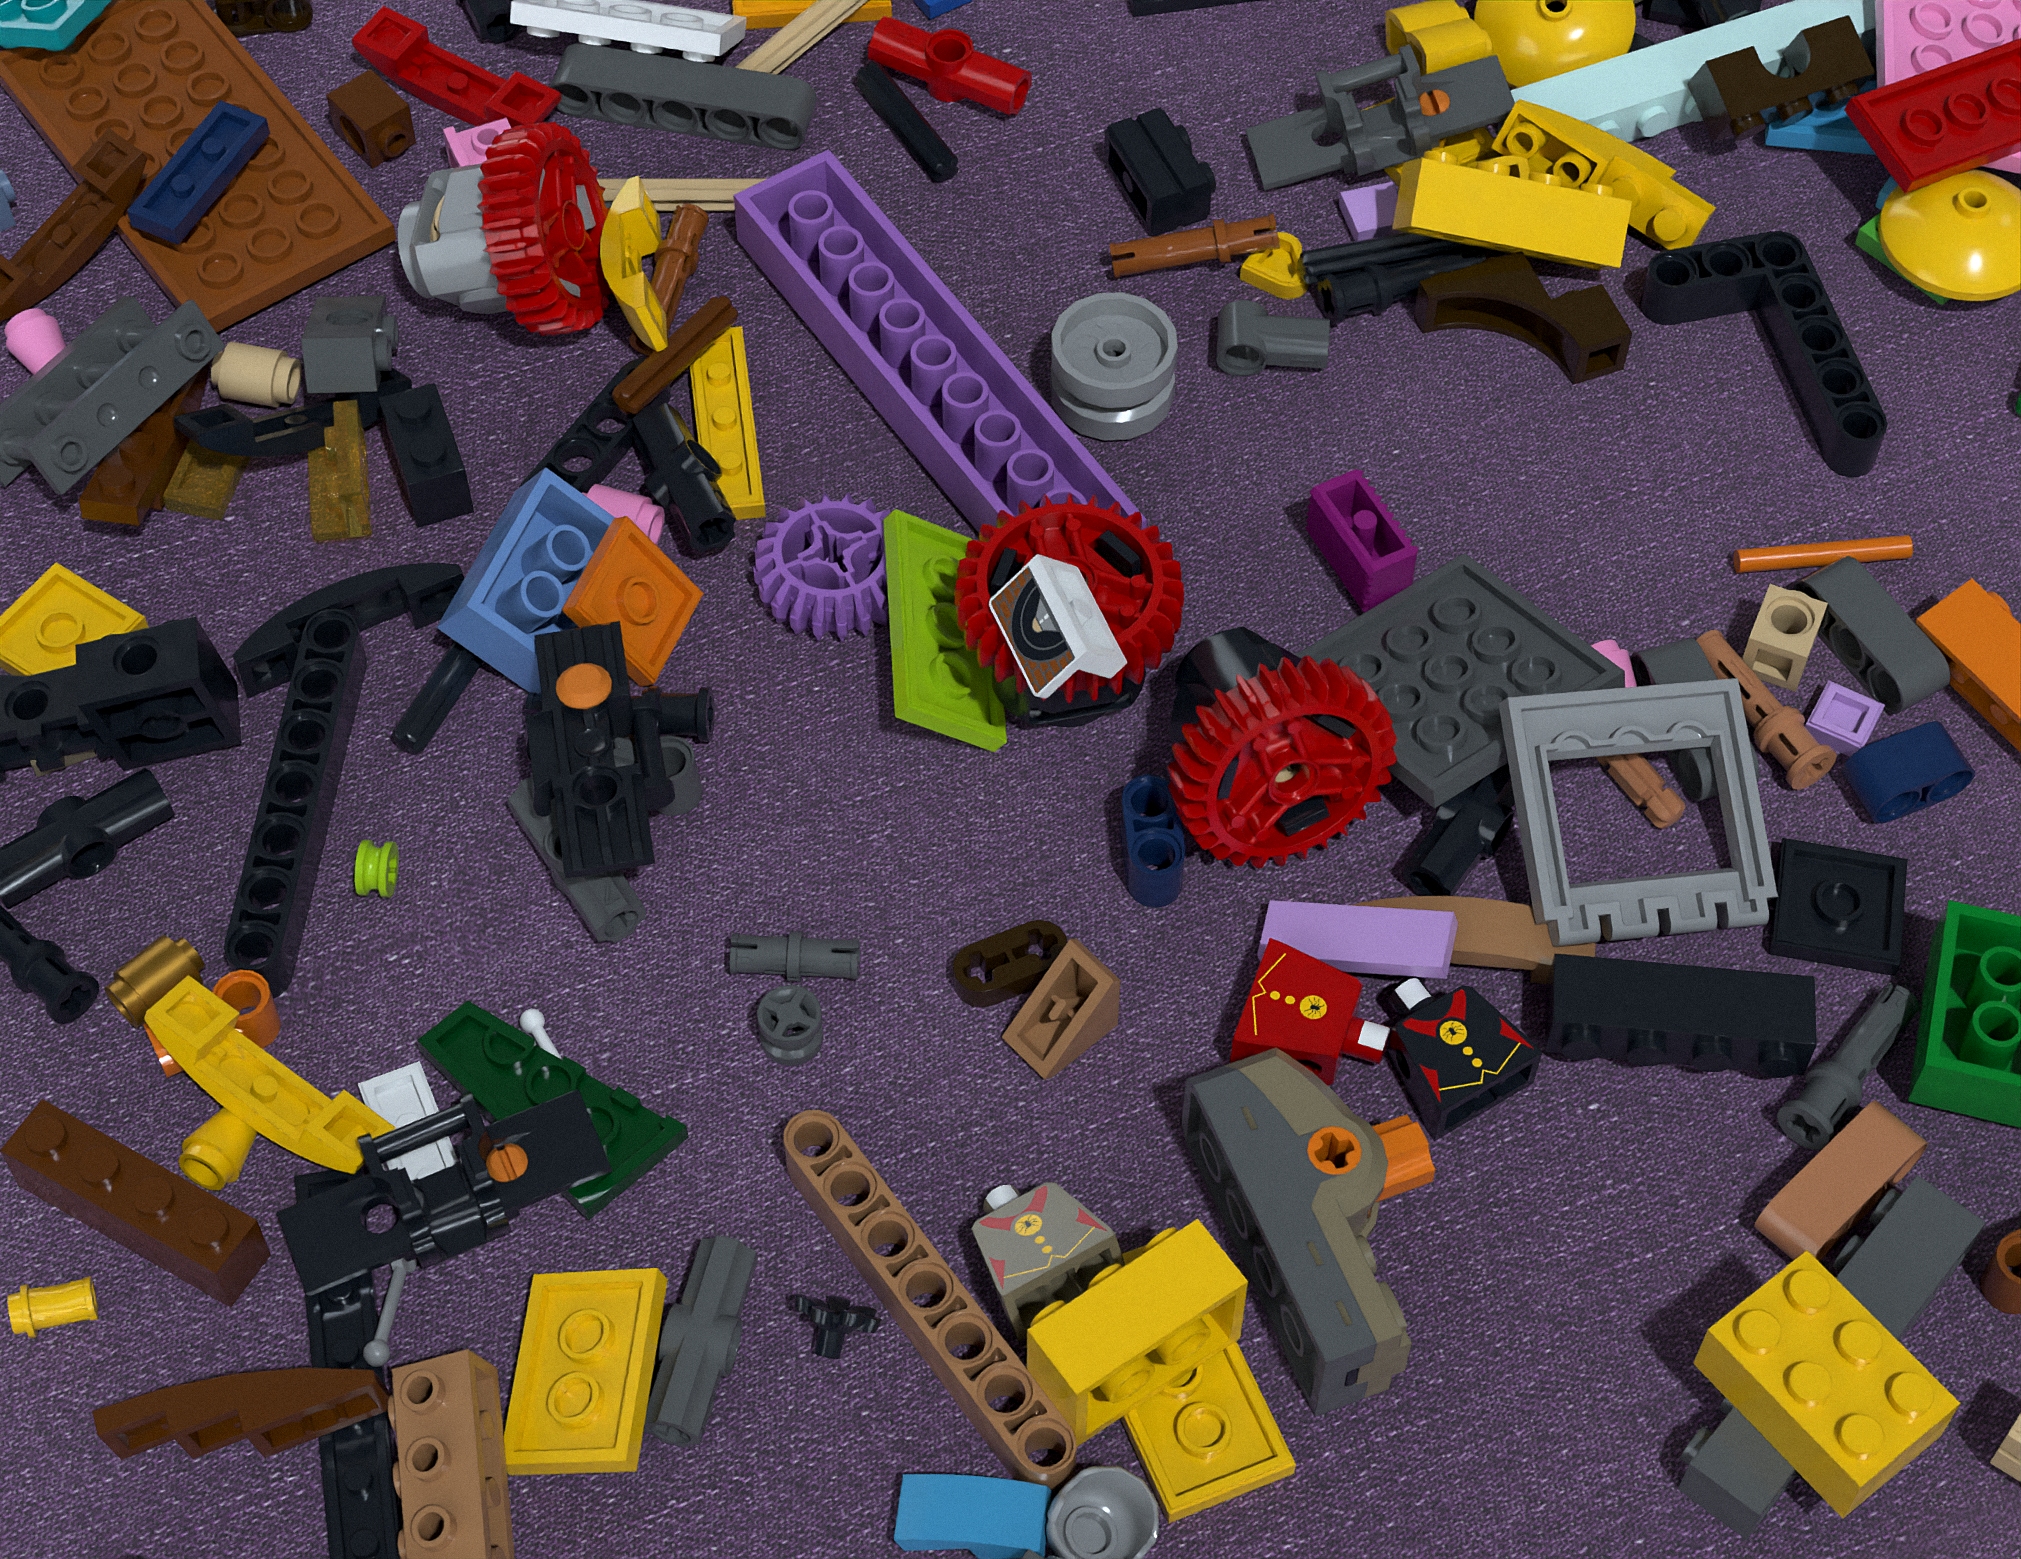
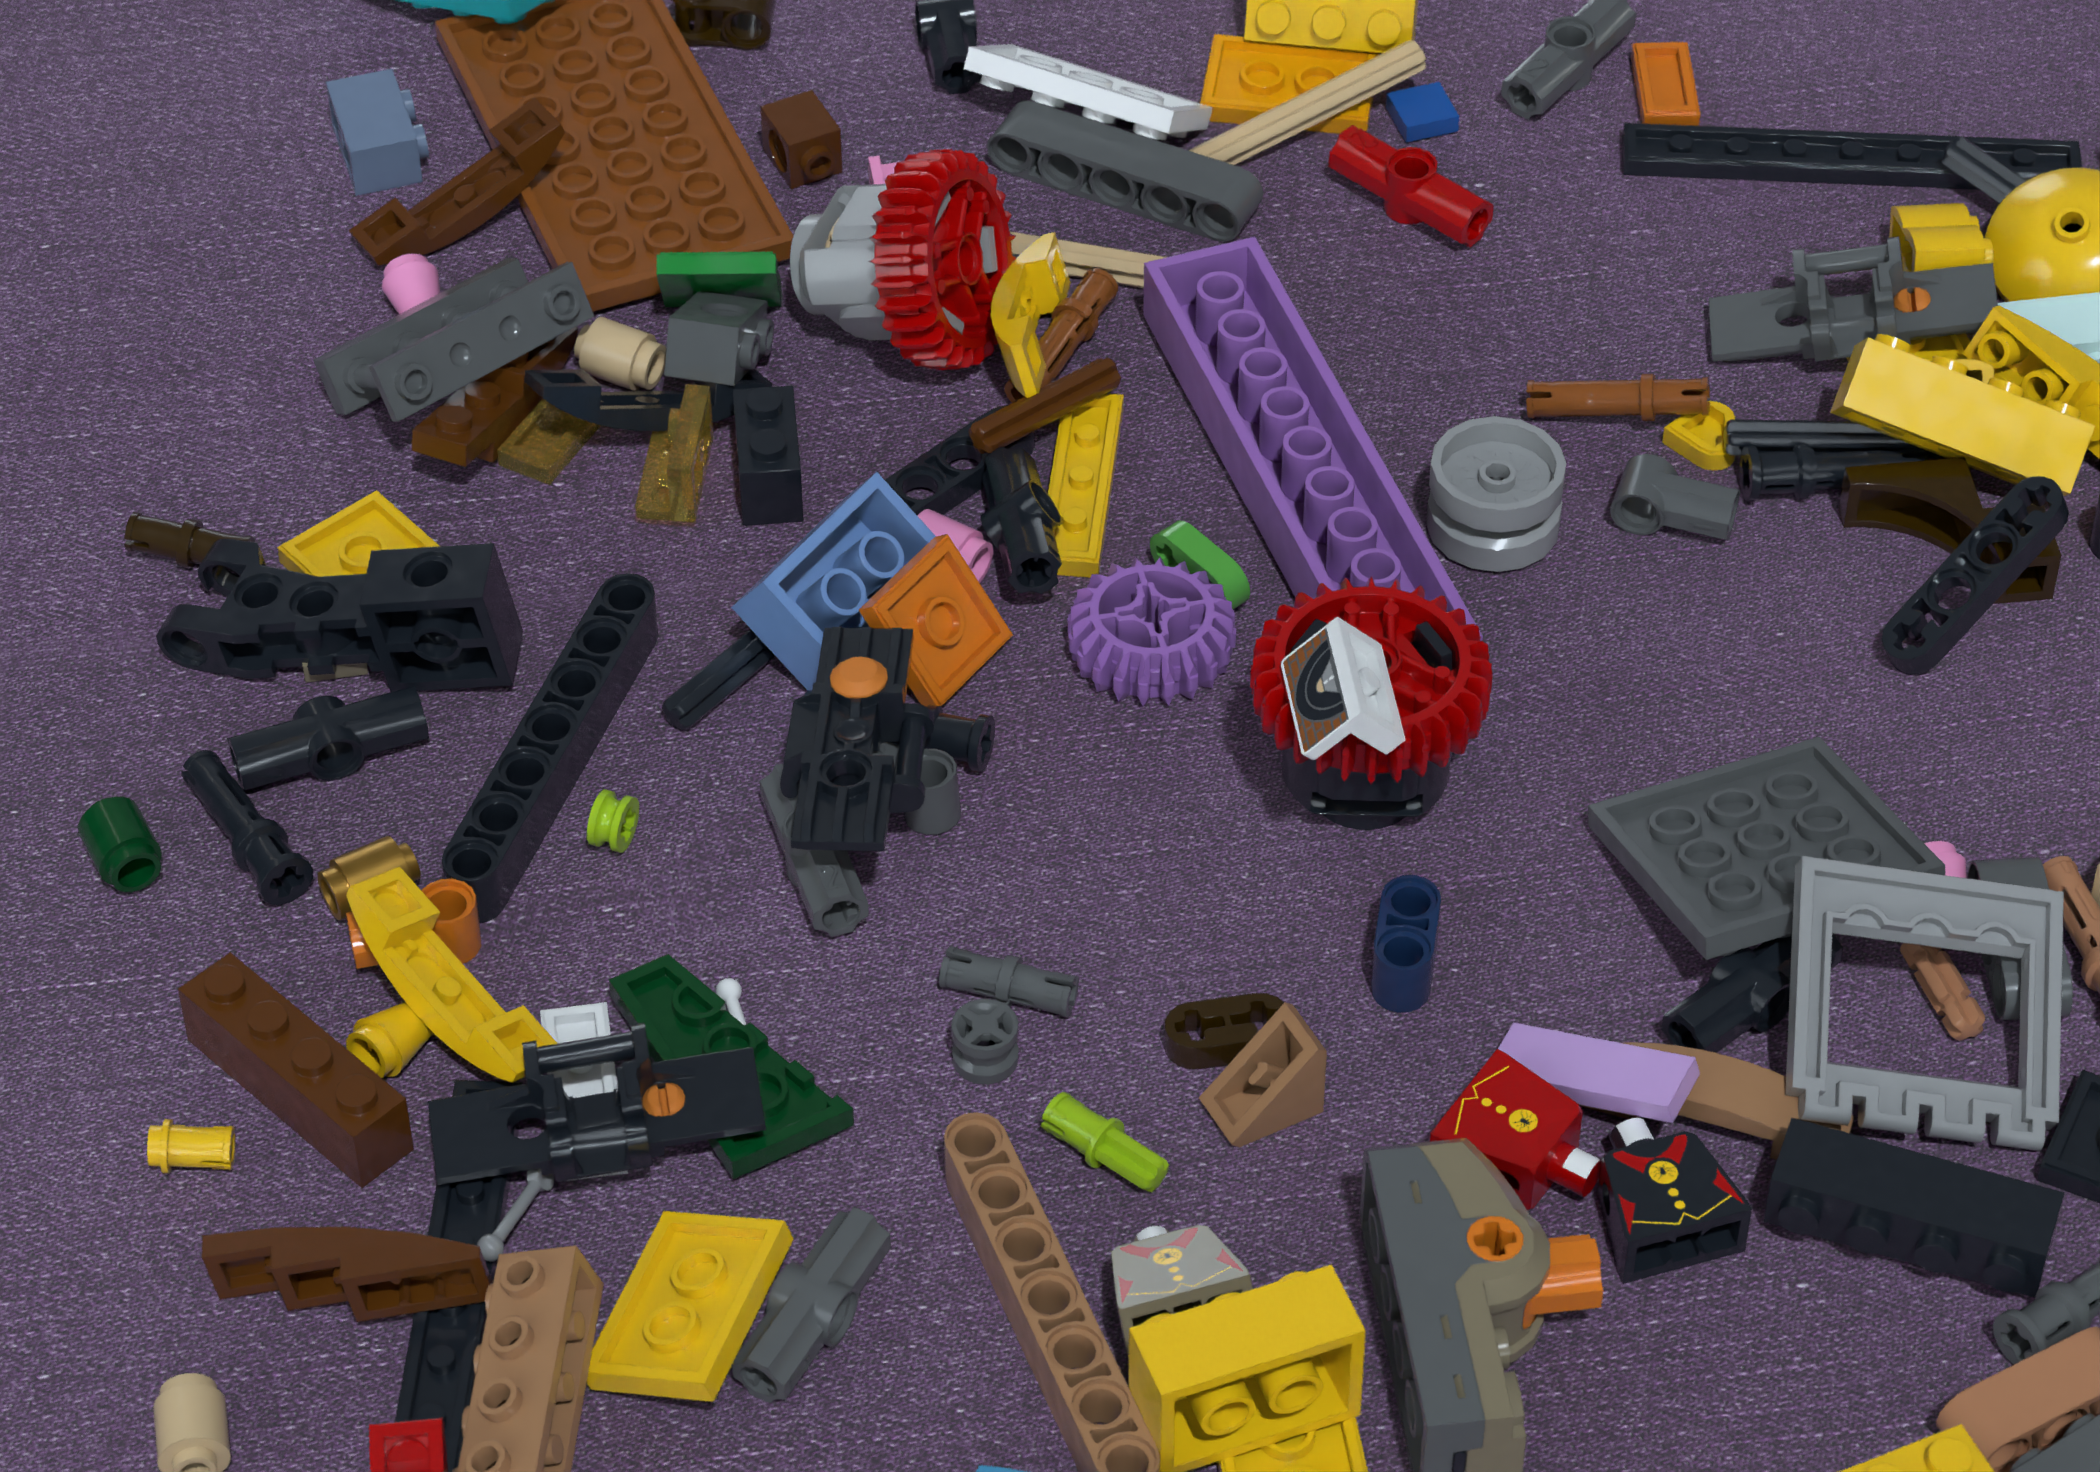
camera: 15 degrees right, 10 degrees down
dark blue plate [127,100,270,245] -> none
black slope [232,563,464,698] -> none
red slope [352,6,561,128] -> none
black plant [794,1293,882,1359] -> none
black axle [856,62,958,182] -> none
lime tile [883,509,1007,752] -> none
black brick [1104,107,1216,236] -> none
red piece [1167,627,1398,869] -> none
magenta brick [1305,469,1419,613] -> none
lavender tile [1339,182,1403,241] -> none
none -> green tile [656,252,782,307]
none -> lime axle [1041,1092,1169,1192]
none -> bright green beam [1150,520,1250,610]
none -> black beam [1882,476,2069,674]

